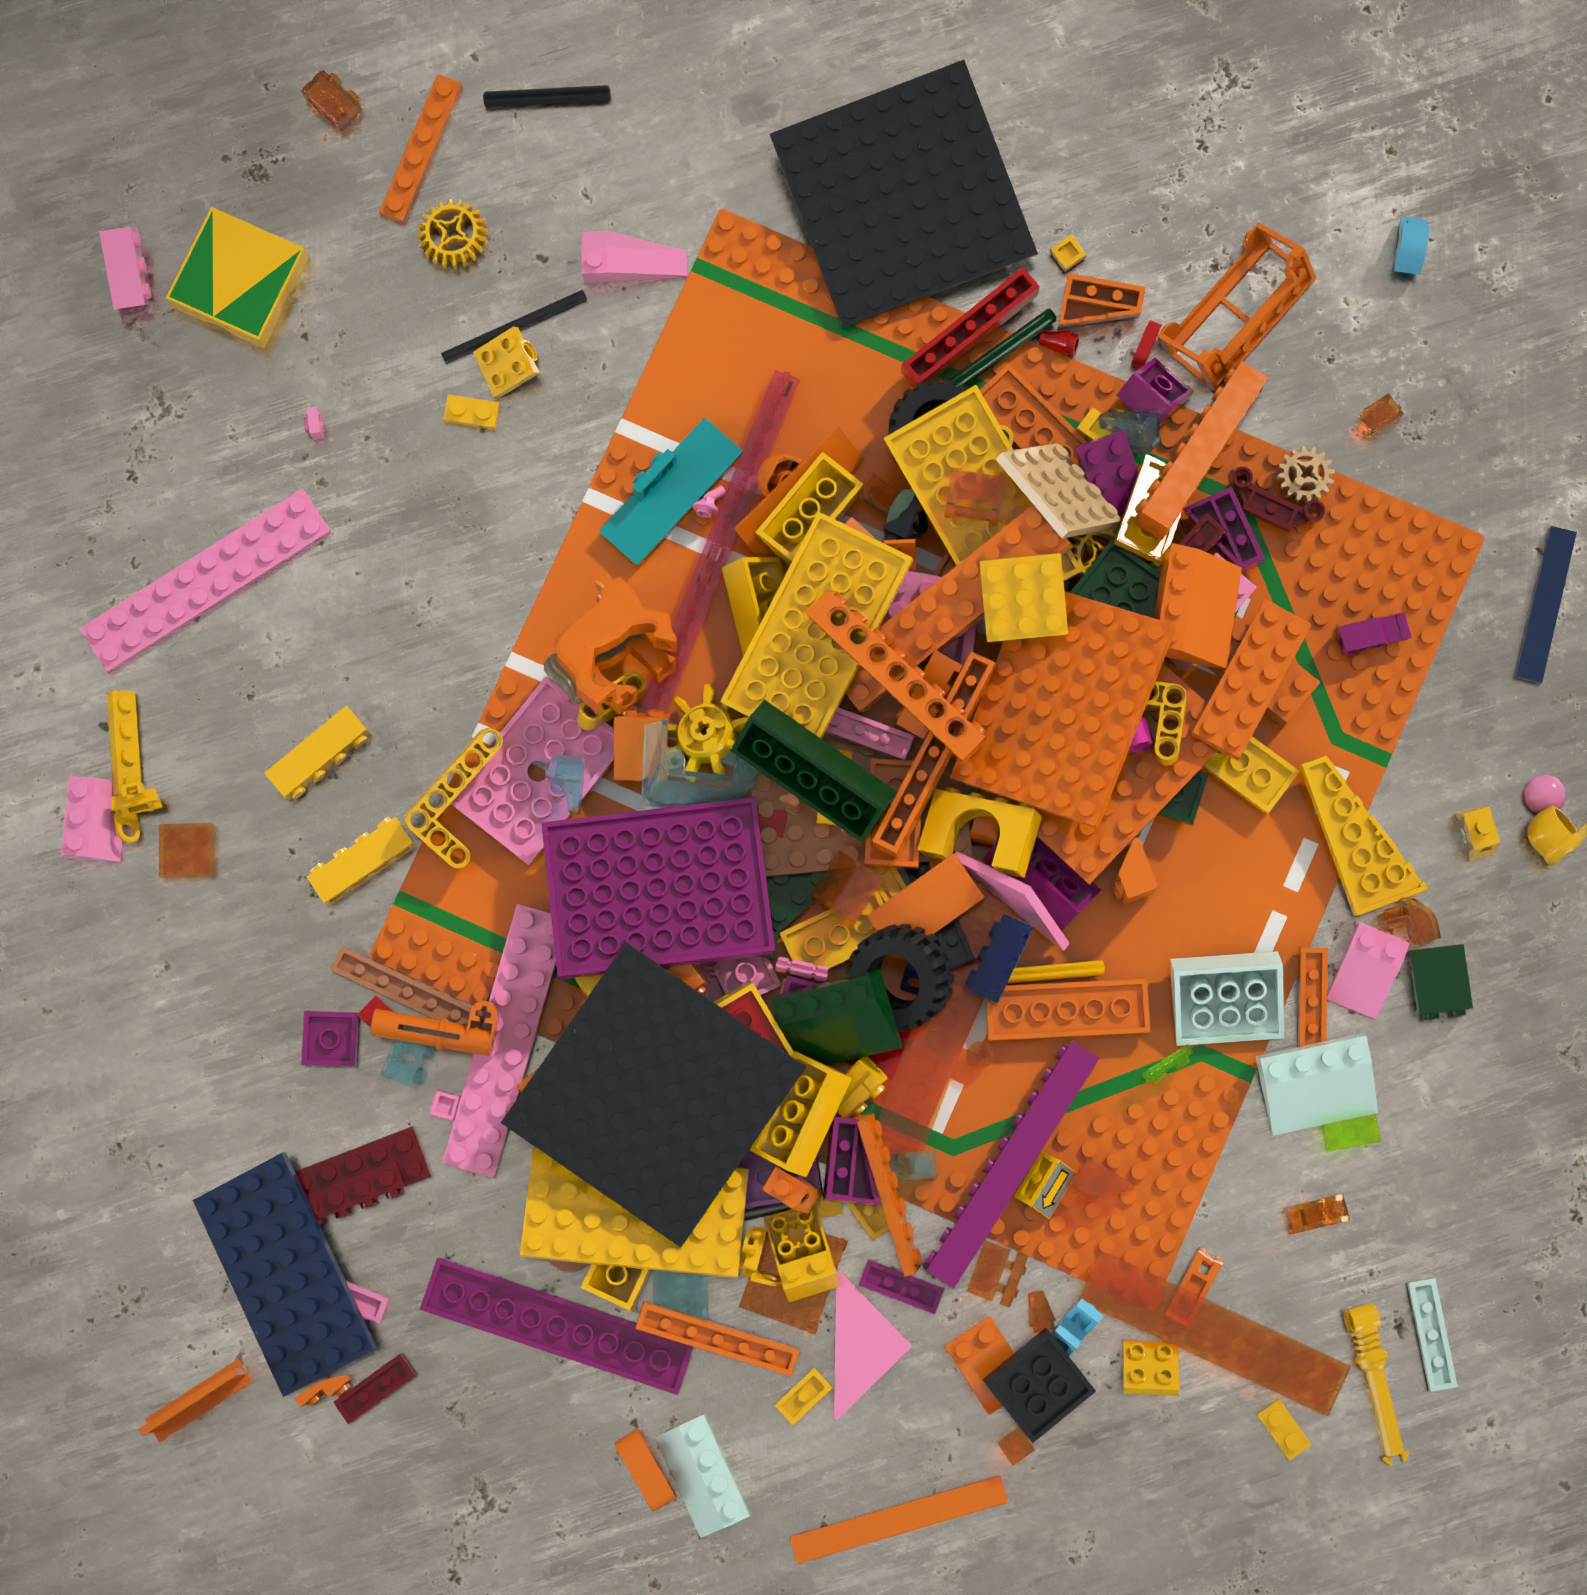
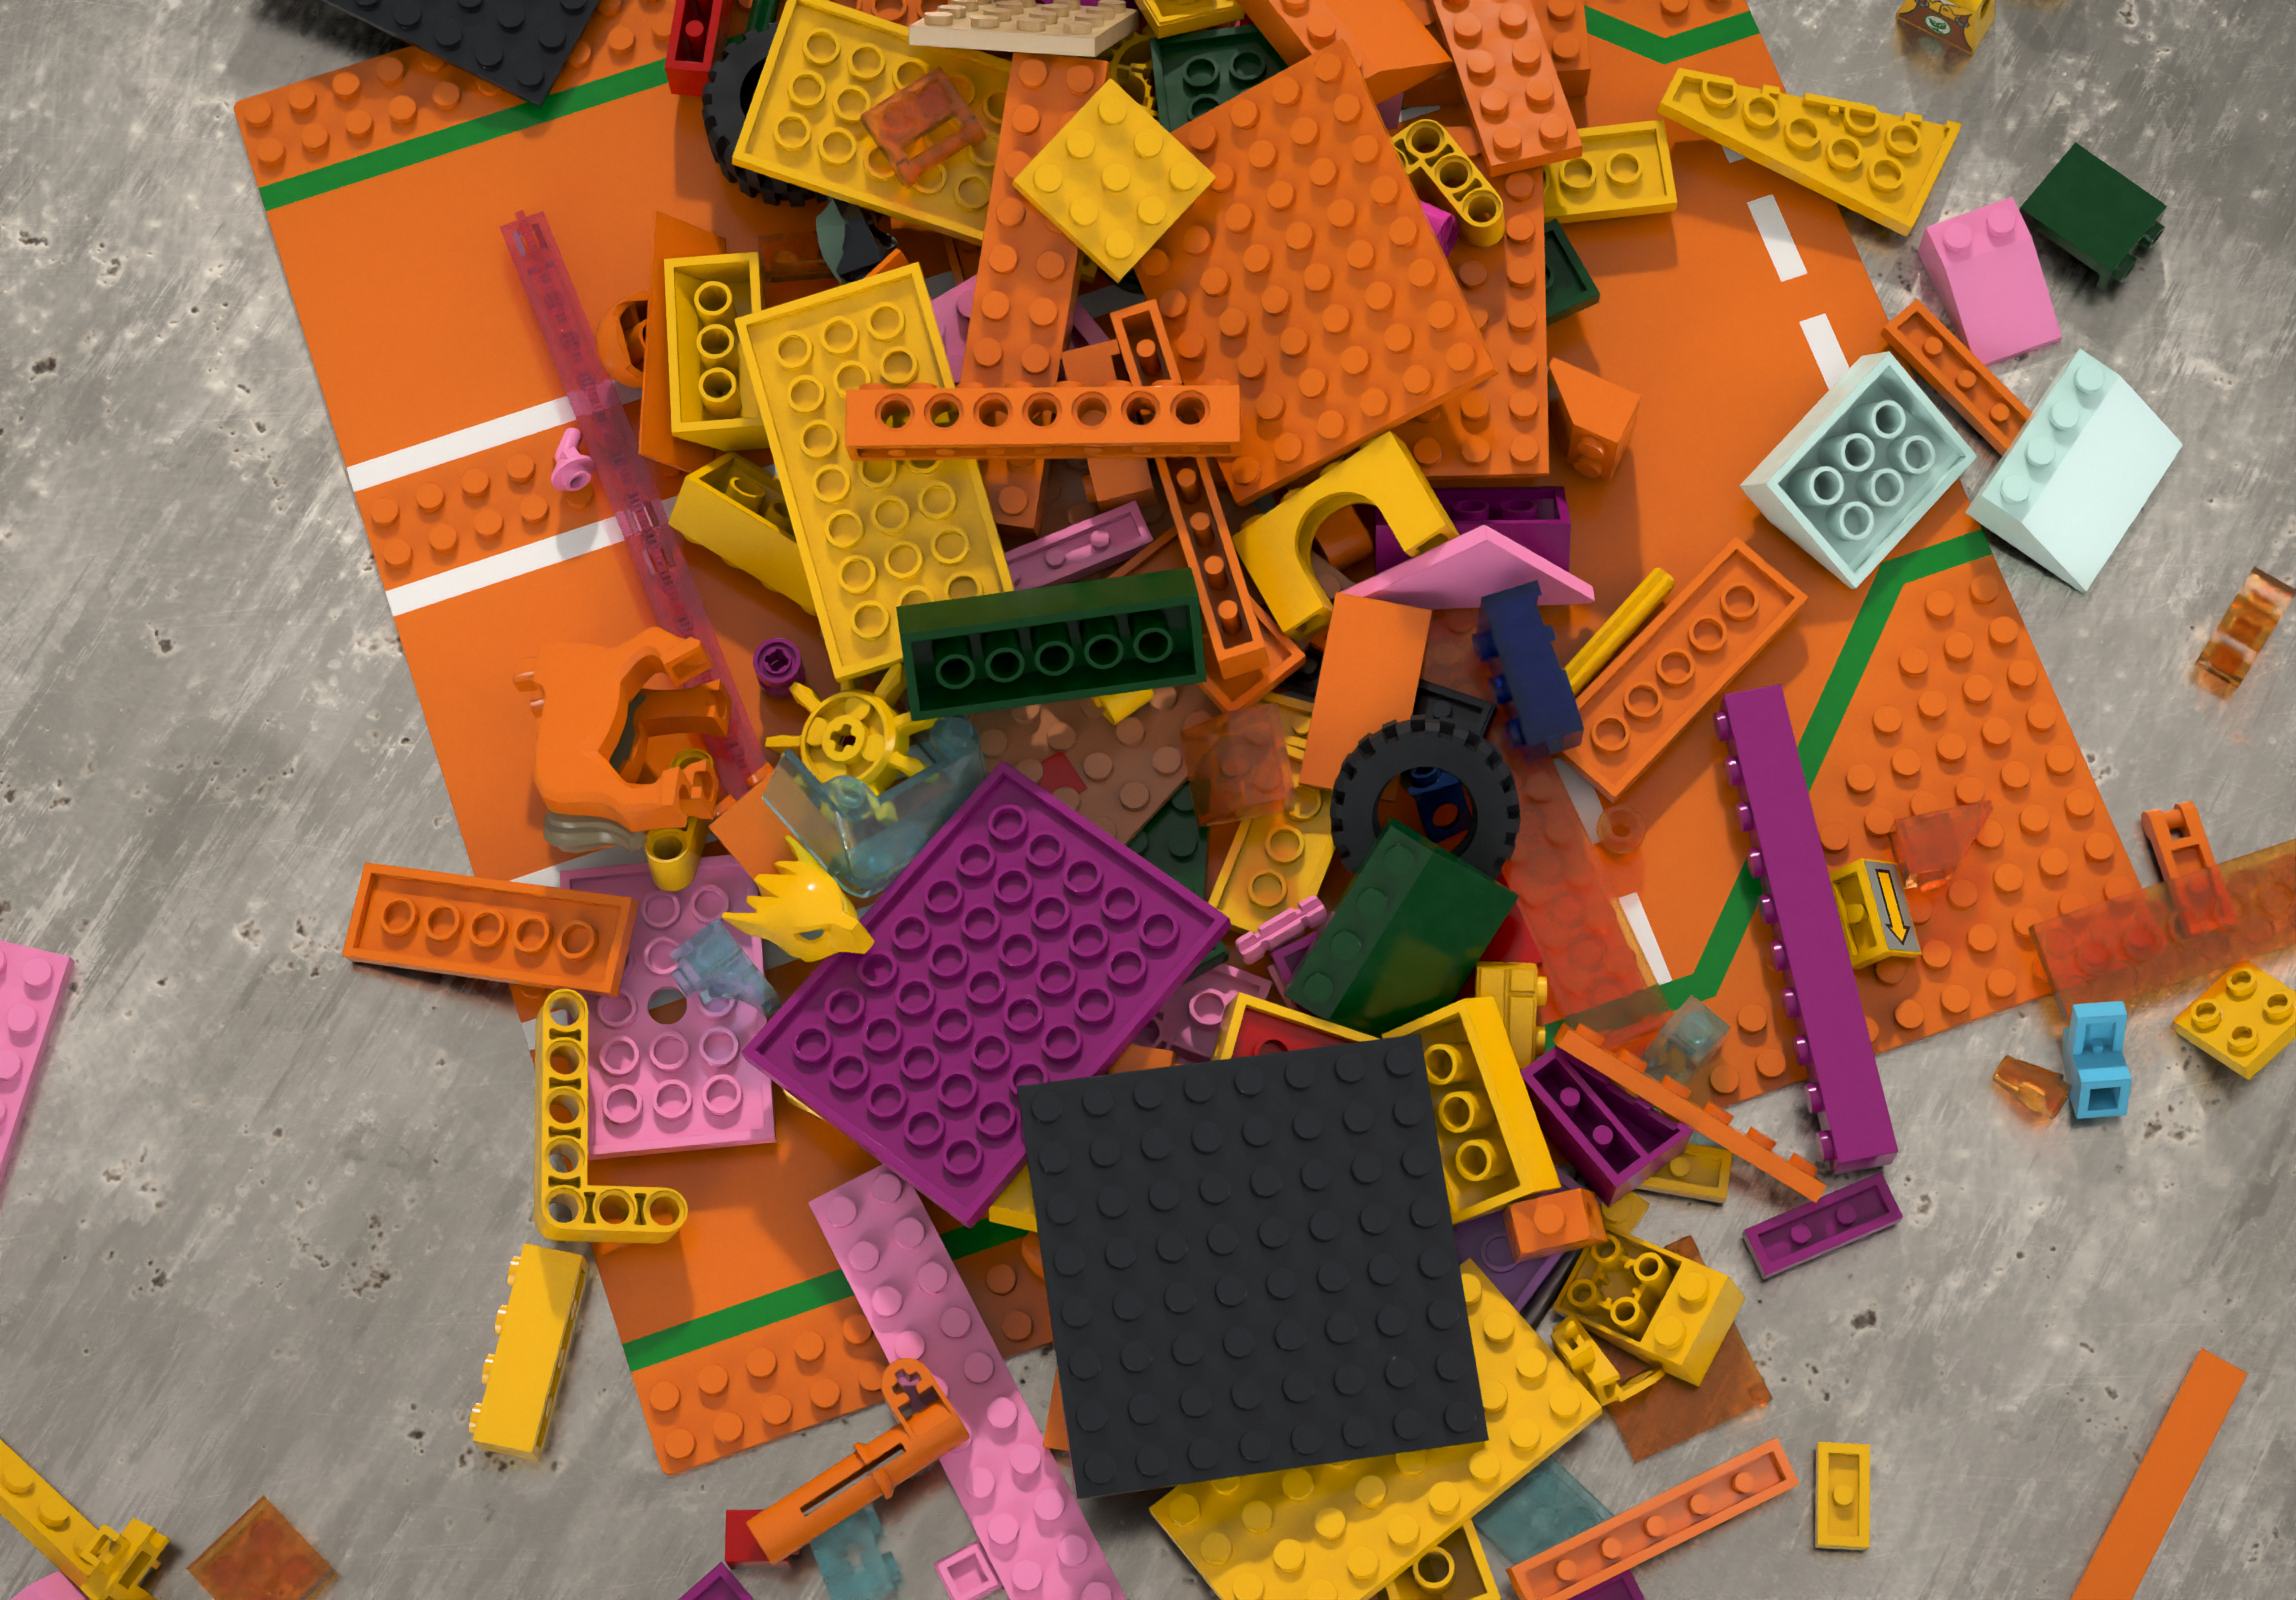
camera: 45 degrees left, 10 degrees down
yellow brick [264,705,370,801] -> none
nougat plate [330,946,485,1028] -> none
black piece [441,289,587,362] -> none
yellow plate [443,394,500,430] -> none
yellow plate [473,326,539,398] -> none
bright pink wedge [581,231,688,283] -> none
teal bracket [599,418,742,566] -> none
bright pink tile [834,1271,912,1420] -> none
orange slope [944,1316,1014,1415] -> none
clear orange plate [966,1240,1028,1308] -> none
black plate [982,1328,1096,1443] -> none
clear orange brick [996,1426,1035,1466] -> none
clear neon green plate [1140,1044,1193,1085] -> none
clear neon green plate [1321,1115,1381,1152] -> none
clear orange brick [1376,897,1441,945] -> none
none -> orange plate [342,862,639,998]
none -> yellow piece [722,835,874,962]
none -> magenta wheel [753,638,805,699]

